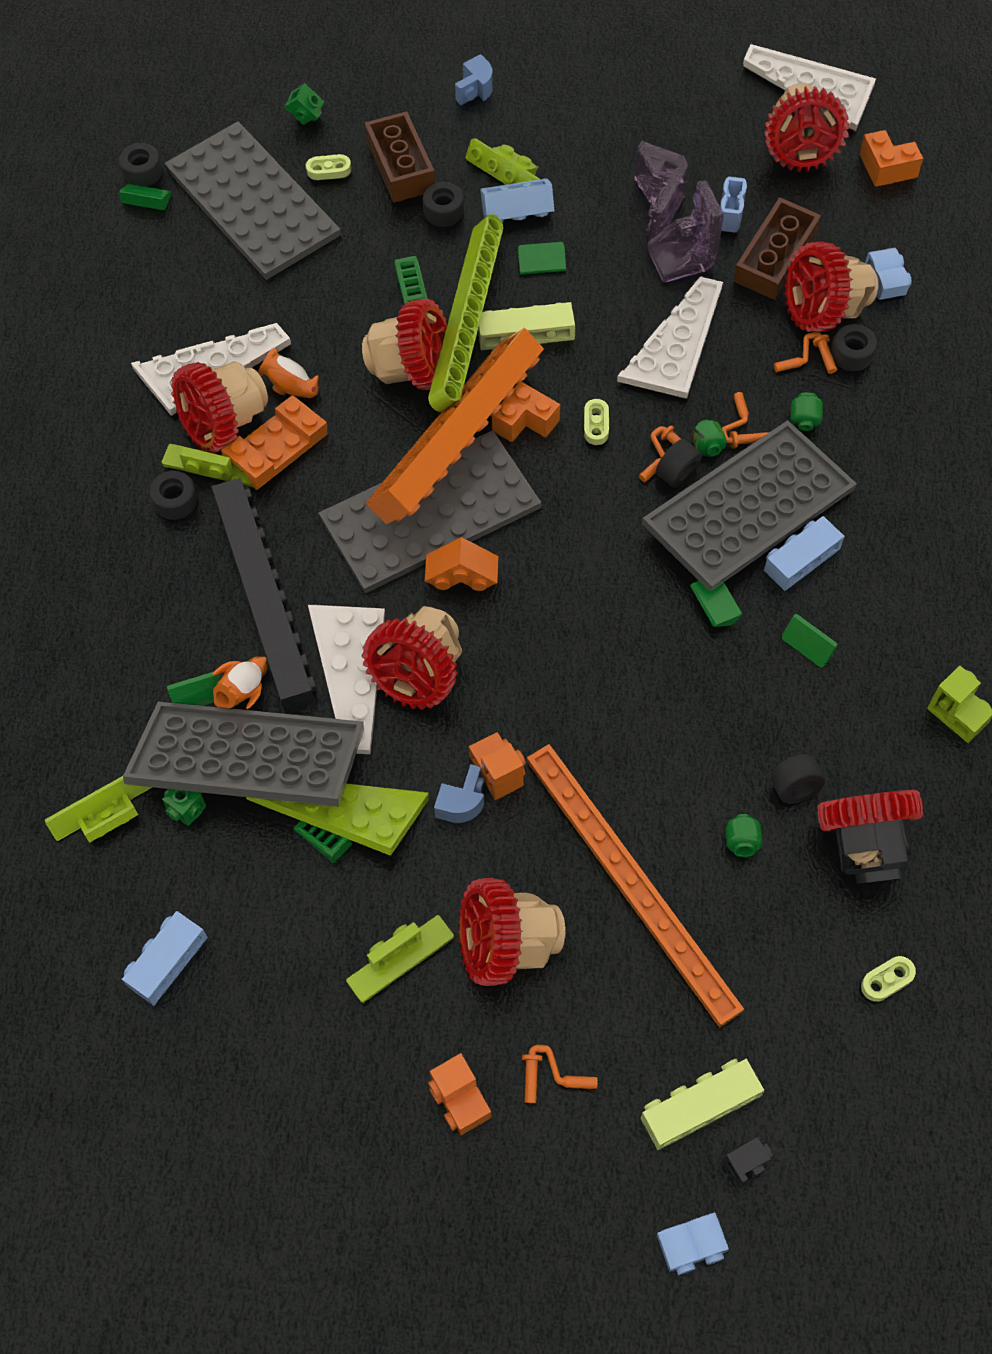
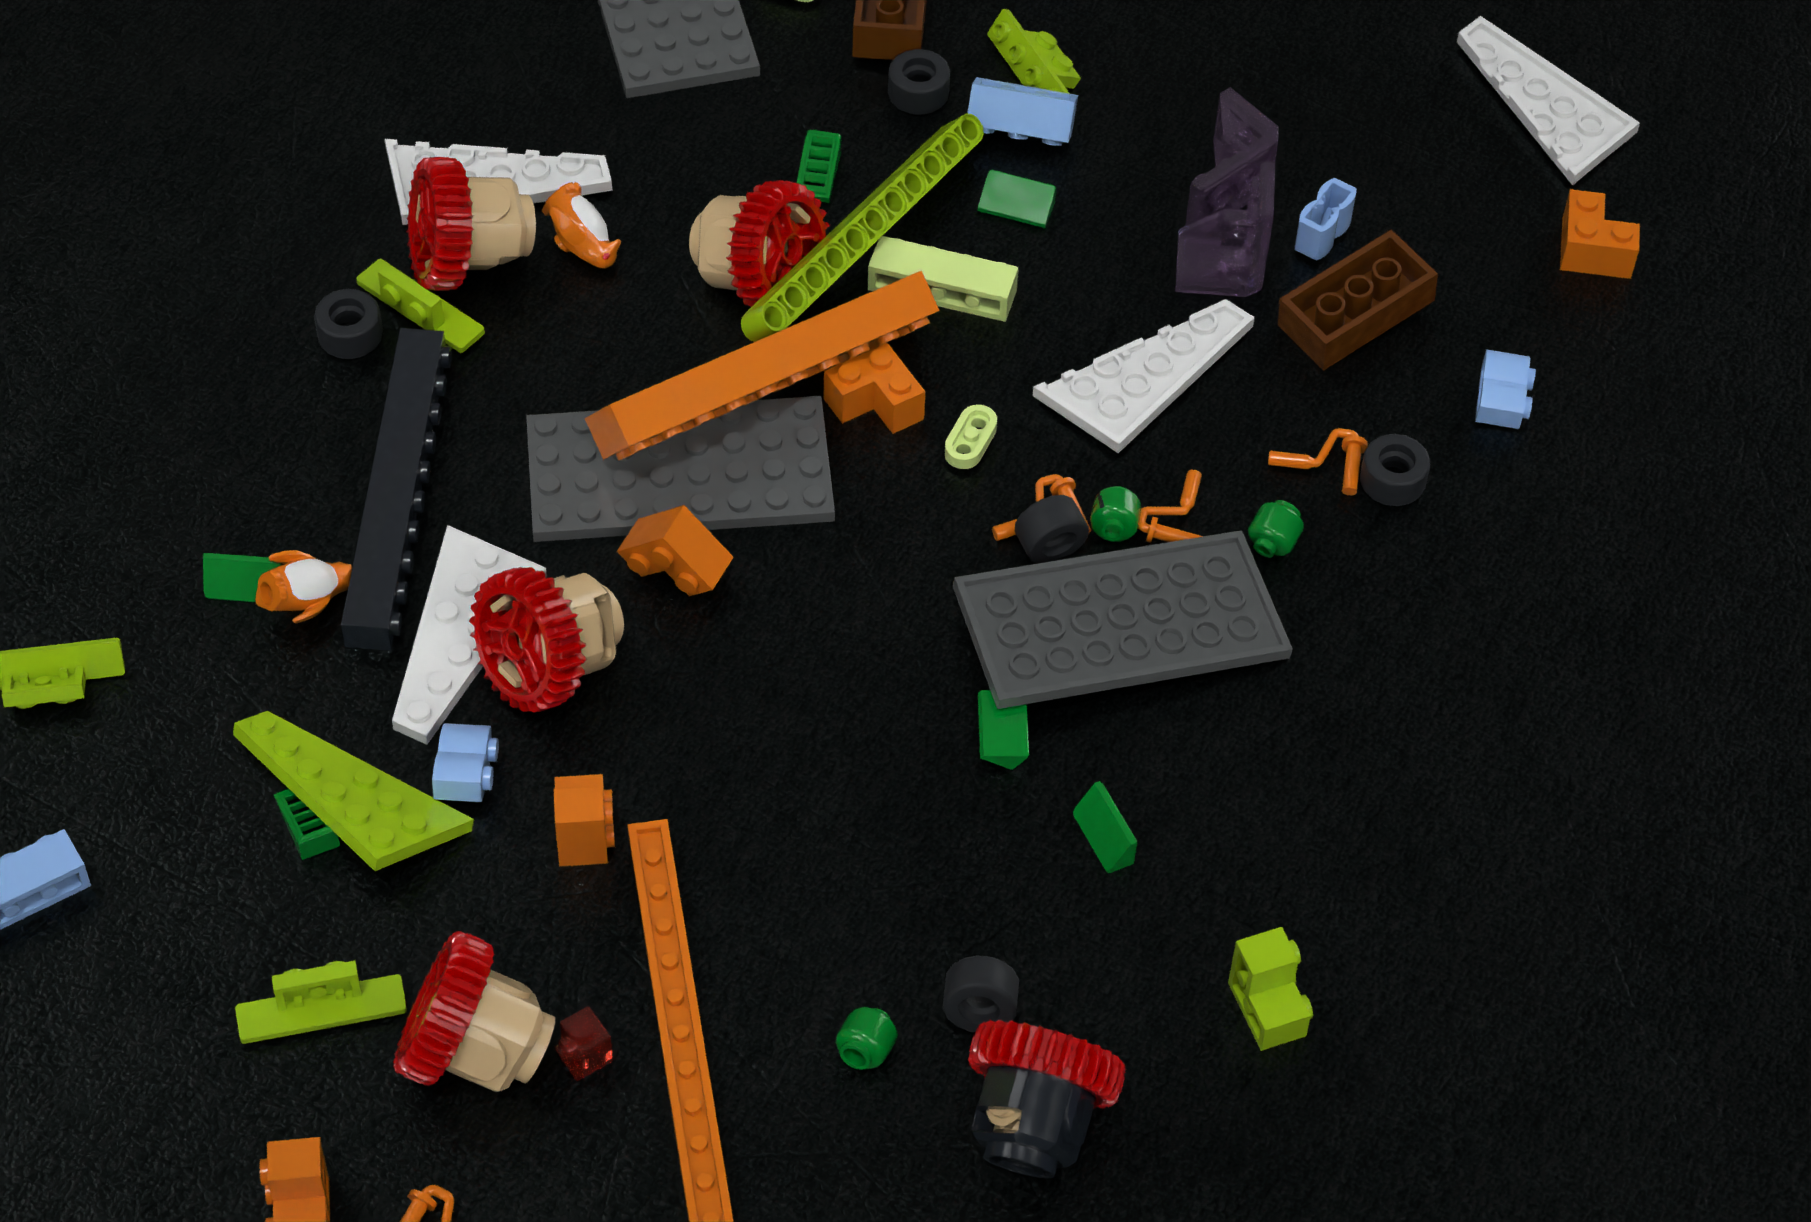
camera: 20 degrees right, 10 degrees down
dark grey plate [123,702,364,807] -> none
green brick [162,789,206,826] -> none
orange piece [221,395,327,490] -> none
medium blue brick [434,764,485,823] -> none
red piece [764,83,850,172] -> none
light blue brick [764,516,844,591] -> none
red piece [783,242,878,332] -> none
none -> light blue brick [432,723,499,802]
none -> clear red brick [555,1006,613,1081]

